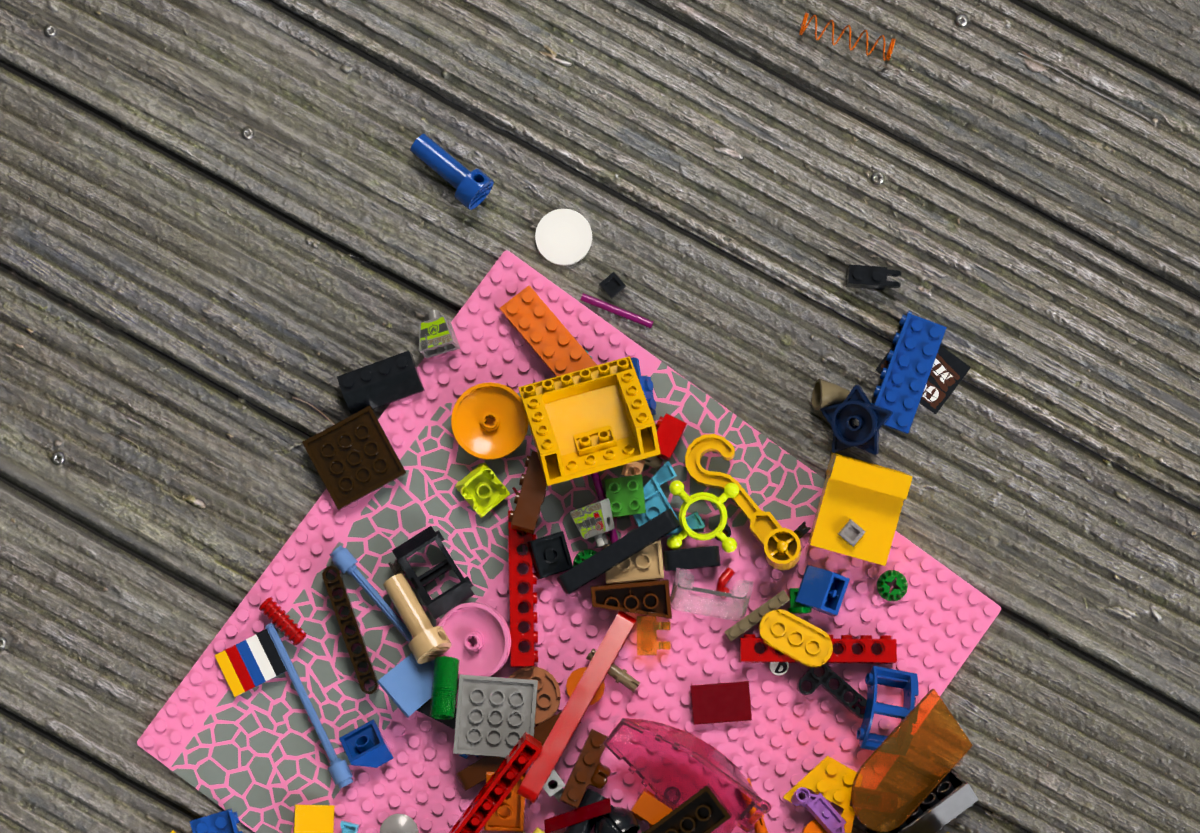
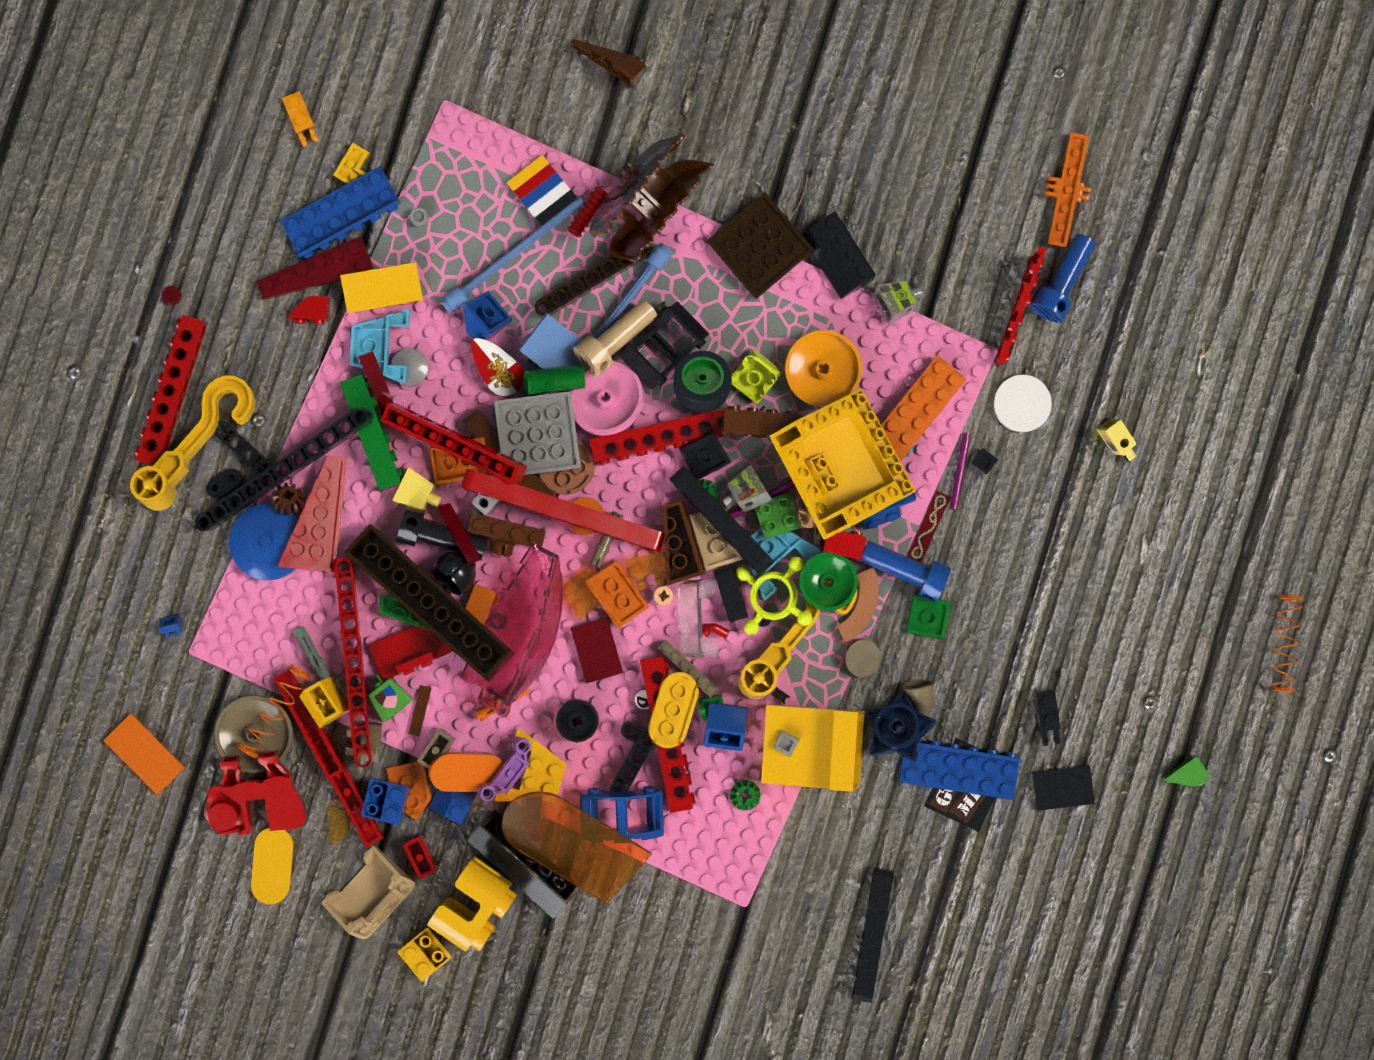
camera: 85 degrees right, 5 degrees up
none -> light grey tile [409,207,429,227]
none -> shield [471,338,524,396]
none -> black wheel [556,699,600,743]
none -> clear yellow plate [558,566,601,620]
none -> reddish brown wedge [571,39,647,89]
none -> orange tile [585,560,649,629]
none -> reddish brown animal [588,134,714,263]
none -> light nougat wheel [654,586,673,606]
none -> wheel [673,350,732,413]
none -> green dish [799,552,858,611]
none -> nougat tile [837,567,879,643]
none -> dark tan tile [843,638,881,677]
none -> black beam [852,868,894,1003]
none -> blue piece [861,540,951,603]
none -> green tile [906,595,951,640]
none -> sticker [907,491,951,563]
none -> red wing [995,247,1046,366]
none -> black tile [1032,765,1095,811]
none -> orange hinge [1044,132,1092,248]
none -> light yellow torso [1096,418,1137,462]
none -> bright green slope [1162,755,1210,787]

